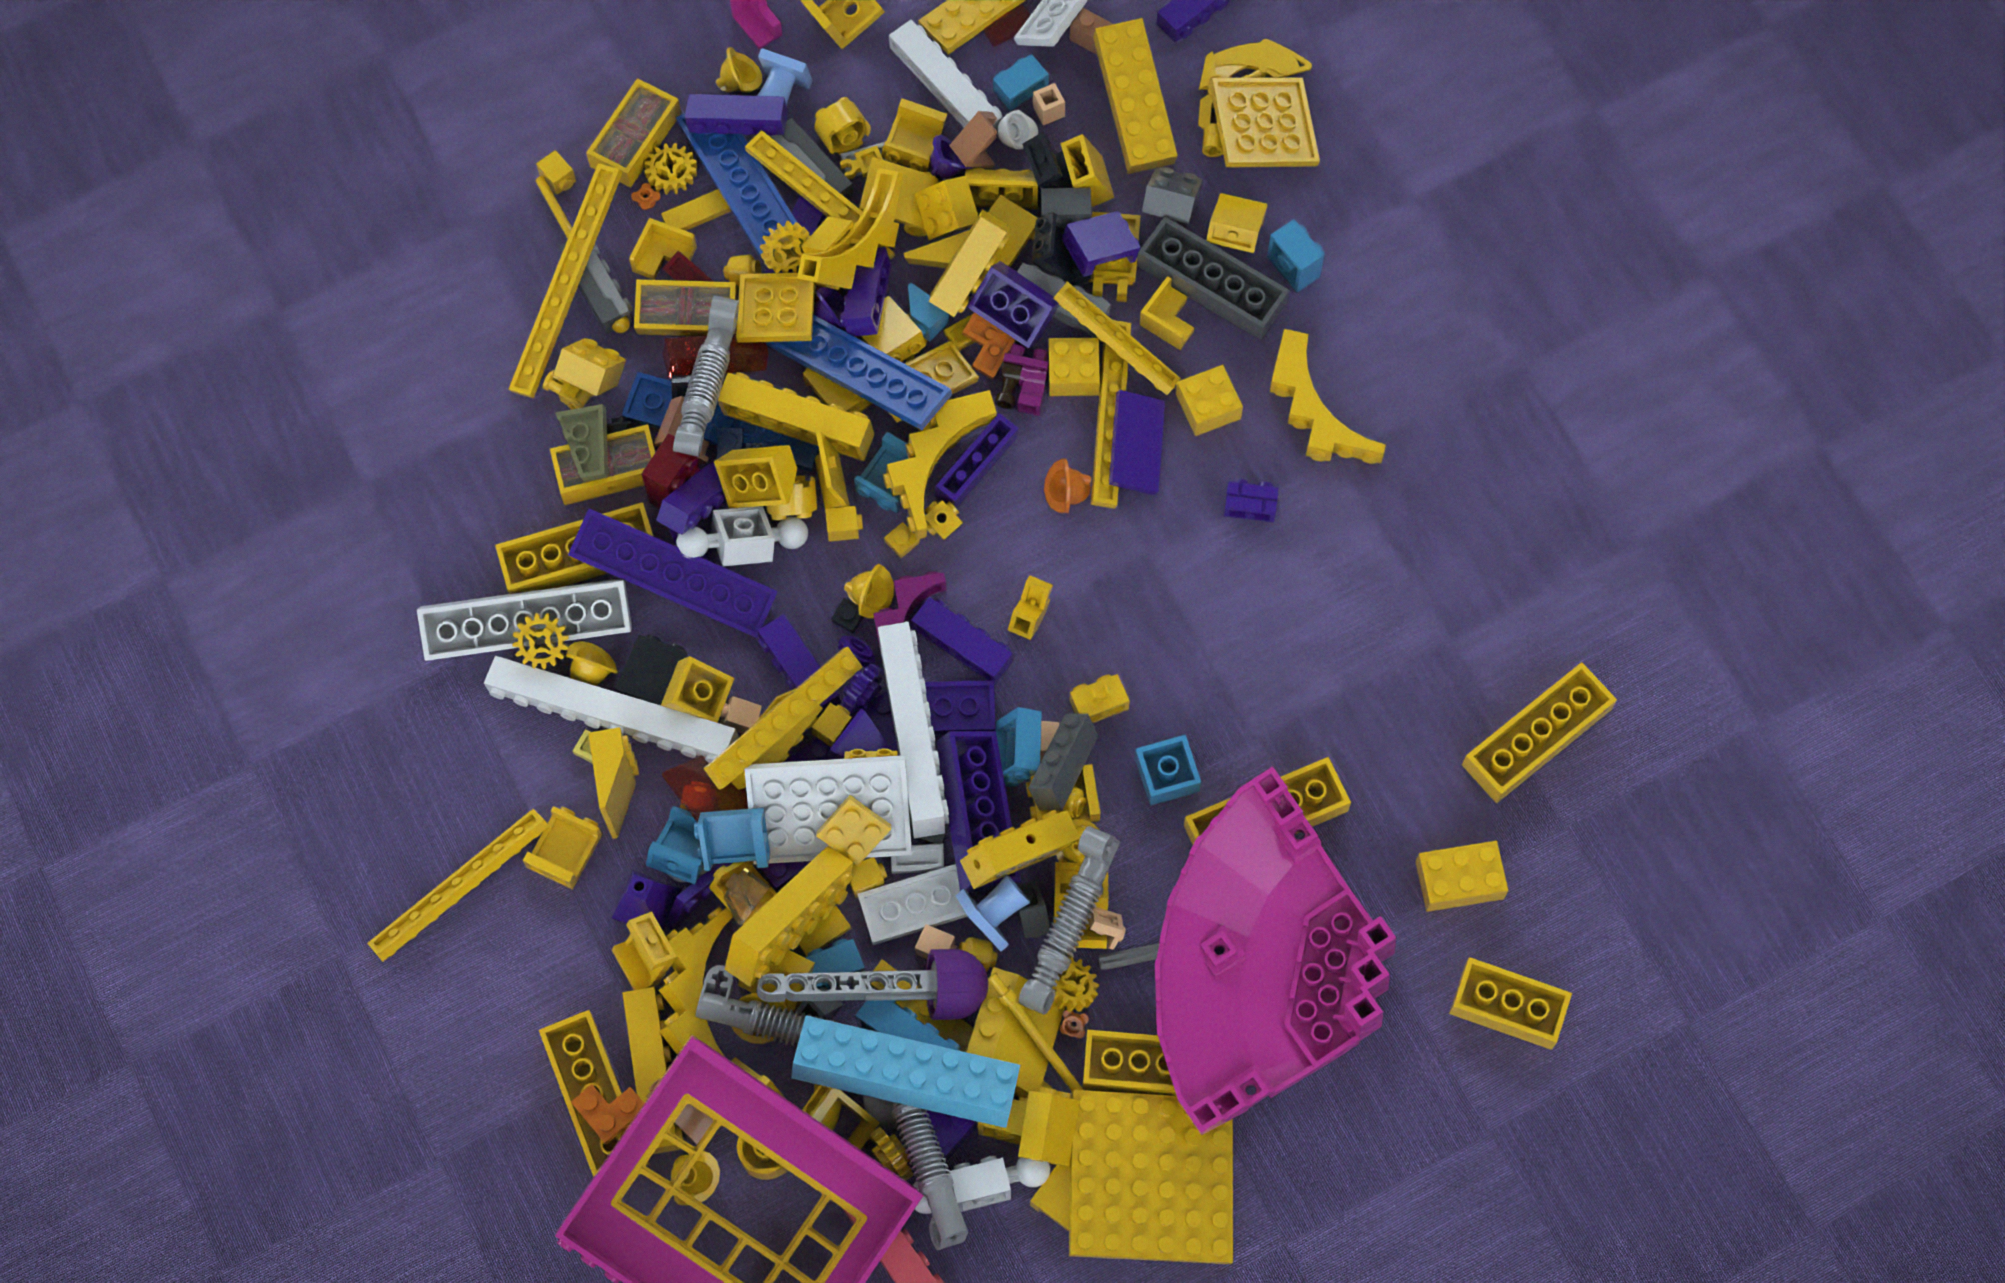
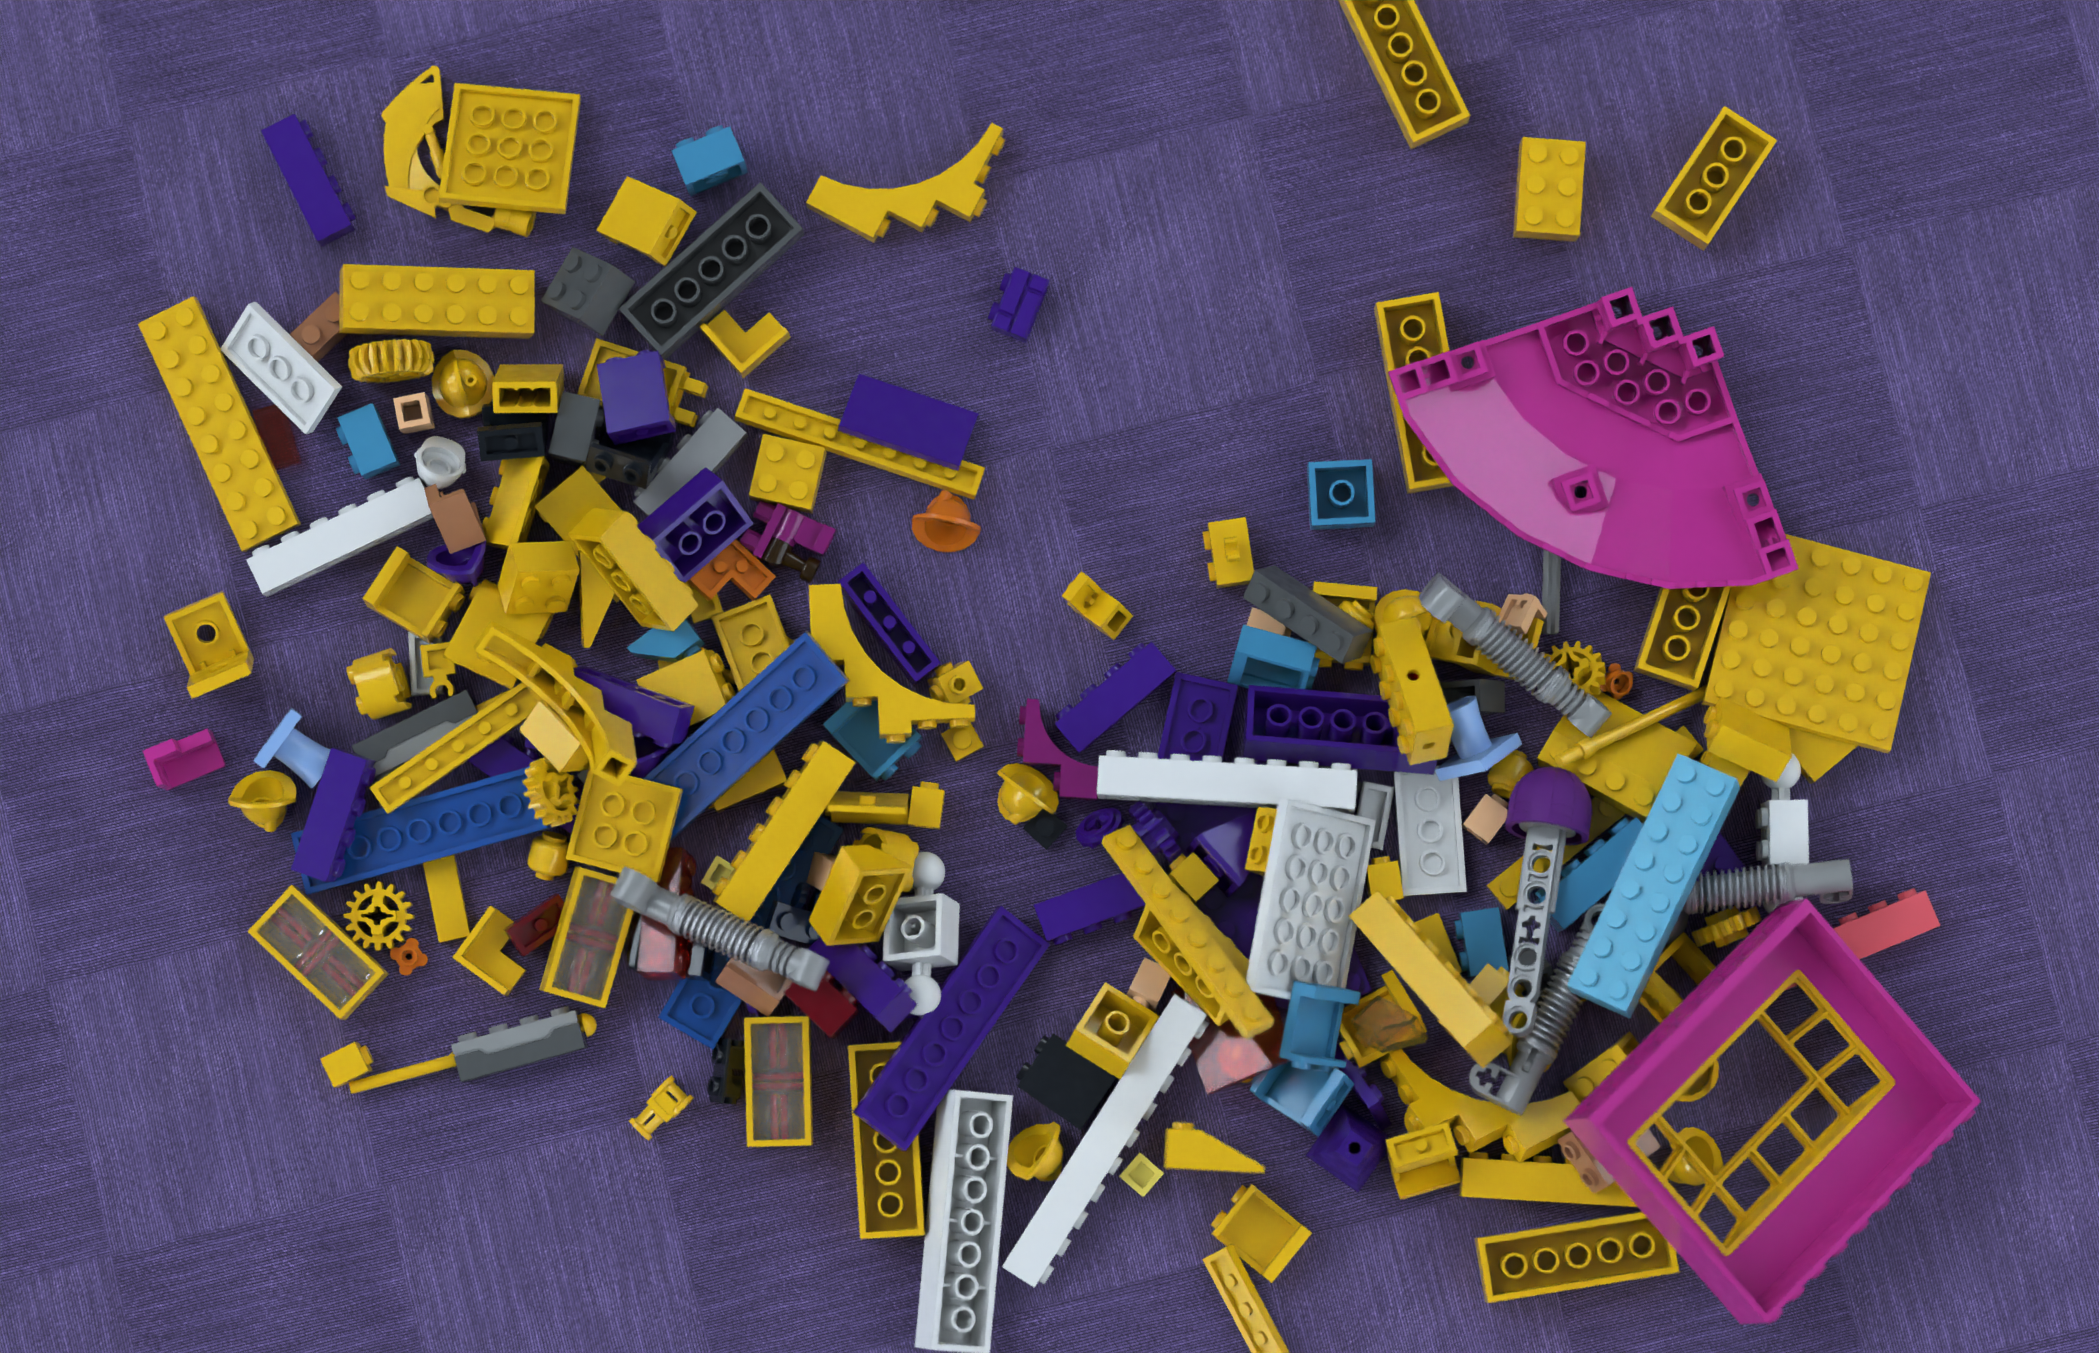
camera: 75 degrees left, 15 degrees up
yellow plate [509,163,623,399] -> none
yellow gear [512,612,569,669] -> none
yellow brick [554,338,627,396] -> none
olive wing [555,404,608,482] -> none
orange plate [571,1084,644,1144] -> none
yellow plate [816,795,891,866] -> none
yellow plate [1053,281,1181,395] -> none
yellow brick [1176,365,1243,436] -> none
none -> yellow gear [348,339,434,383]
none -> yellow helmet [432,350,494,419]

